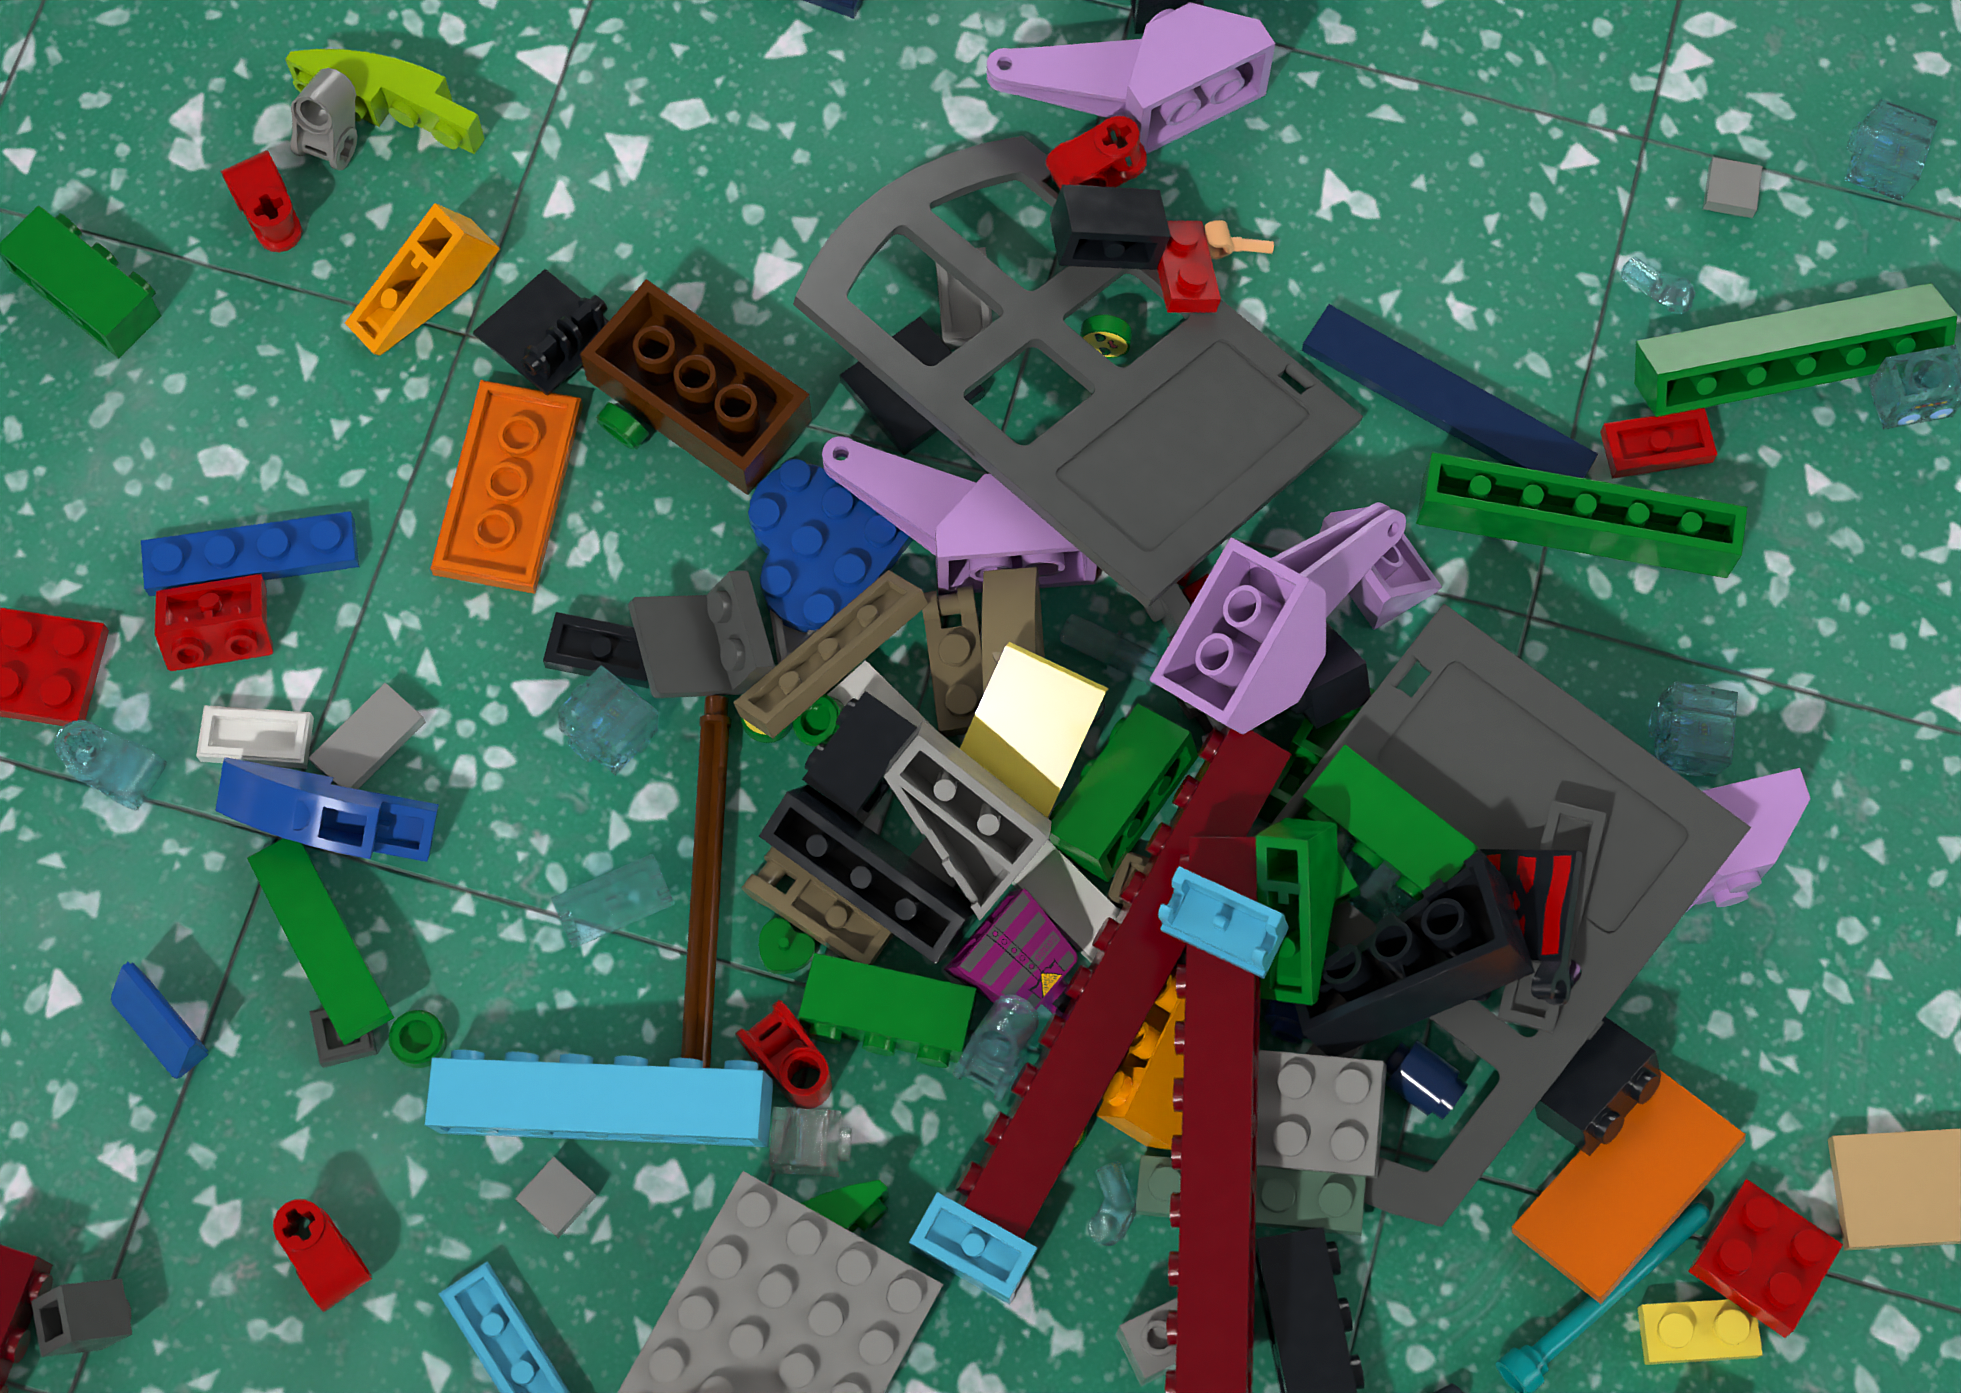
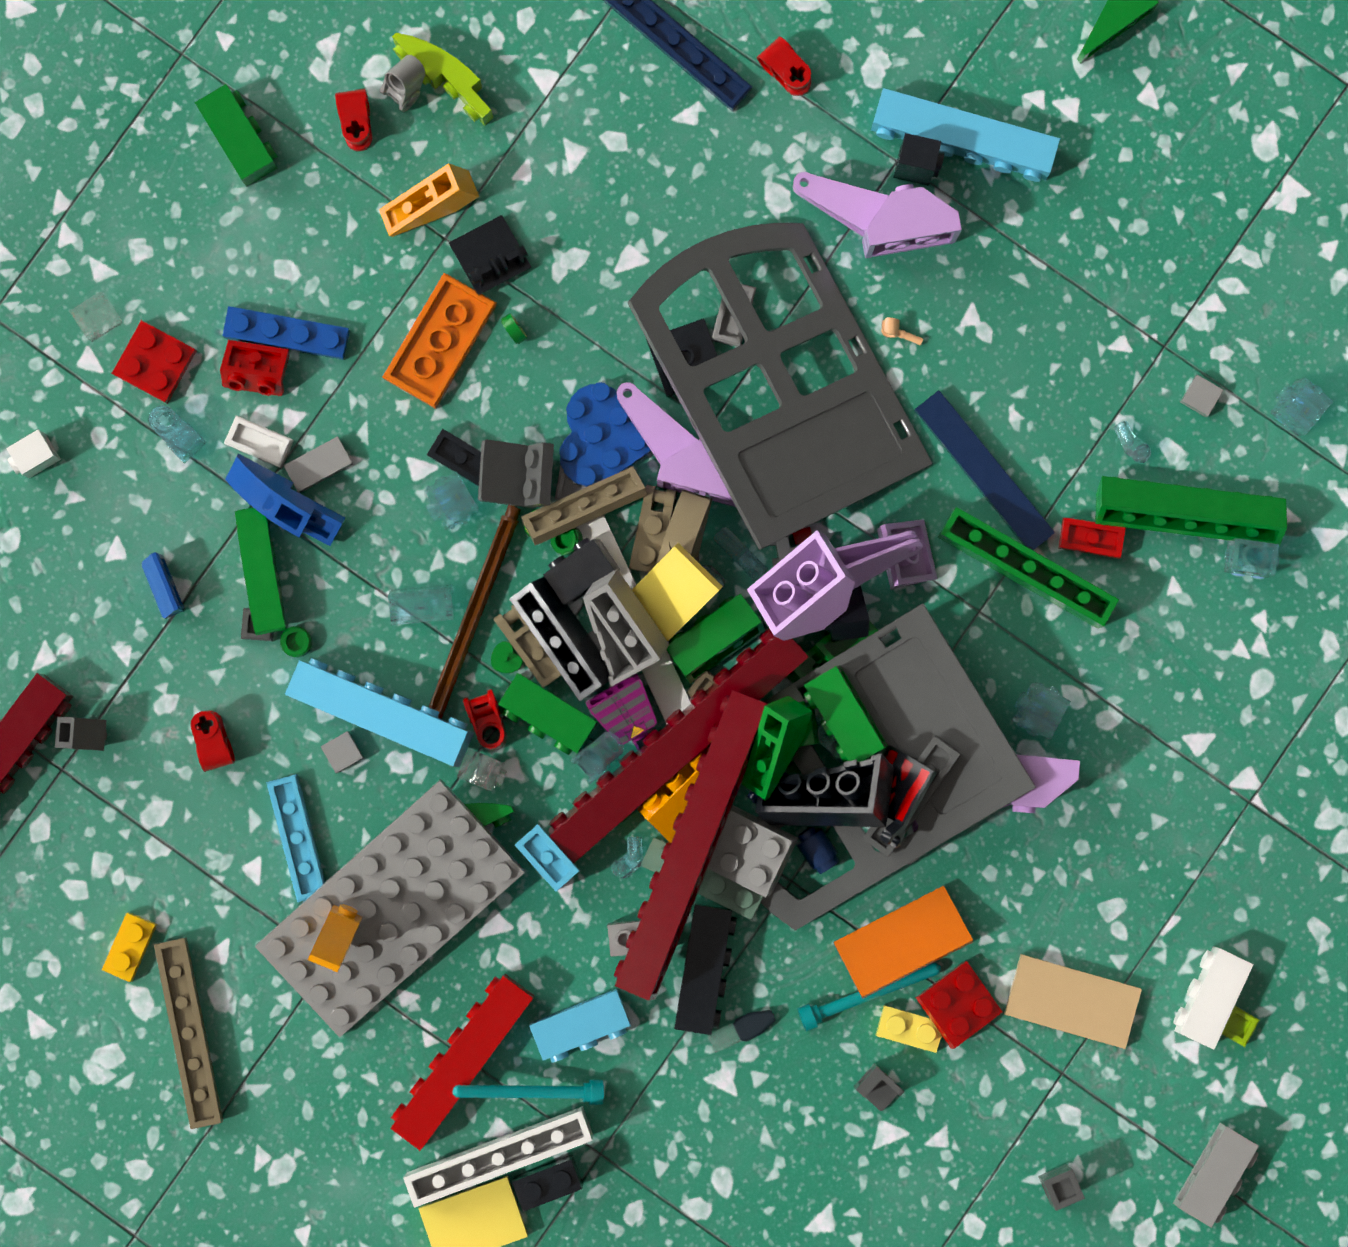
camera: 20 degrees right, 15 degrees up
reddish brown brick [580,279,812,495] -> none
red piece [1046,116,1148,190] -> none
black brick [1049,185,1170,270] -> none
tile [1080,314,1132,359] -> none
red plate [1157,221,1221,313] -> none
medium azure hinge [1158,866,1289,978] -> none
black brick [1534,1017,1661,1156] -> none

